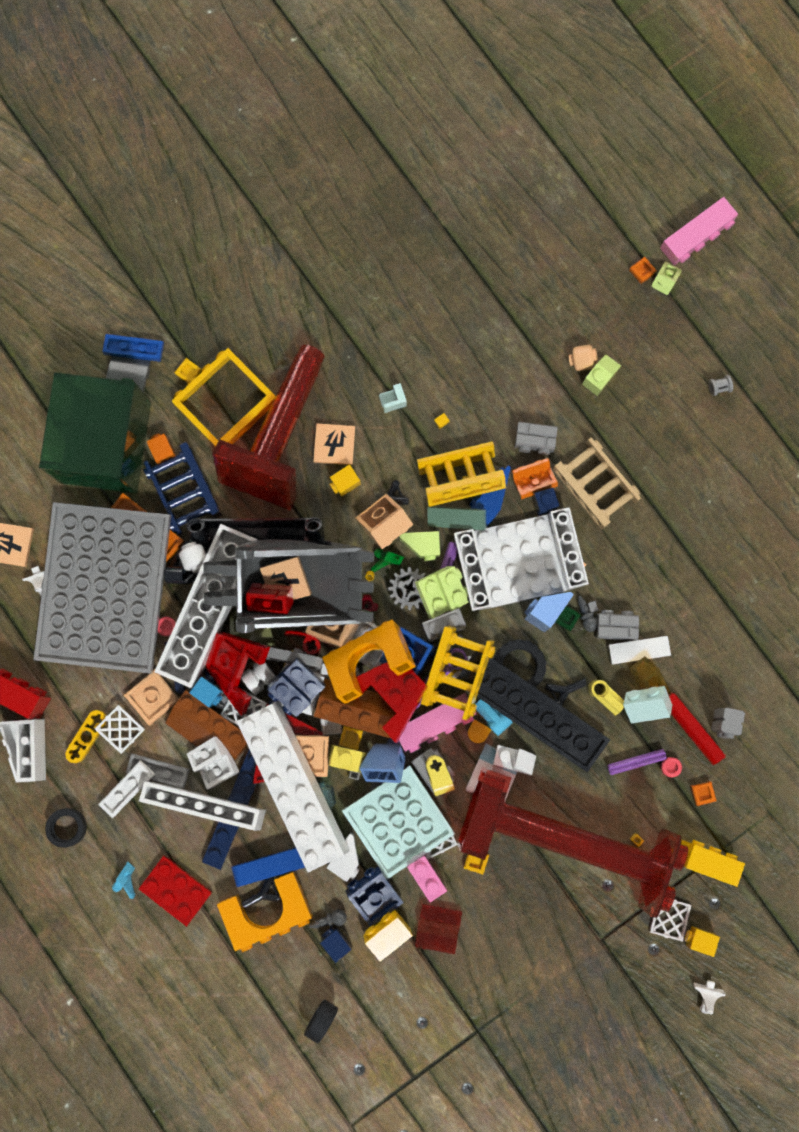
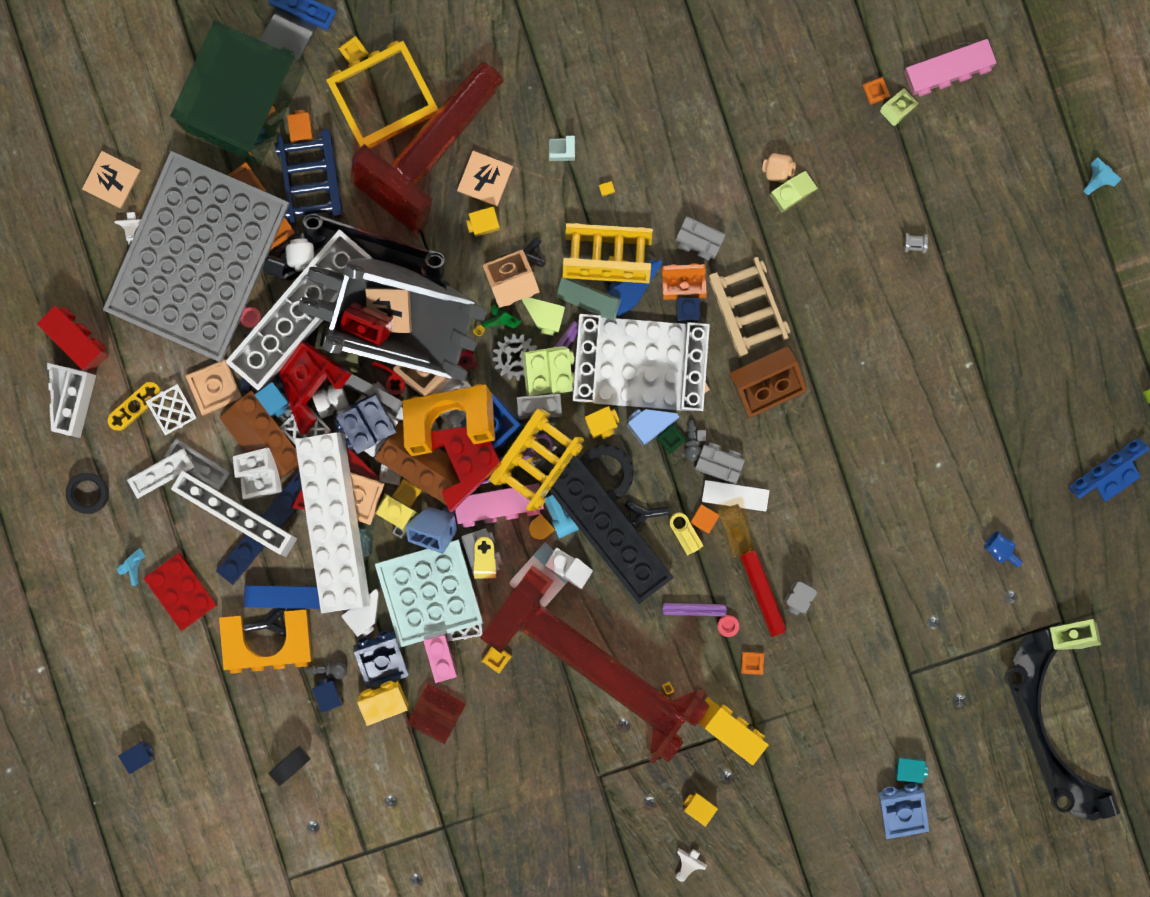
camera: 15 degrees right, 5 degrees up
light aqua brick [623,686,672,724] -> none
white window [649,896,691,942] -> none
none -> dark blue brick [118,741,155,774]
none -> yellow brick [584,406,619,439]
none -> orange tile [690,504,720,534]
none -> dark orange slope [729,346,807,418]

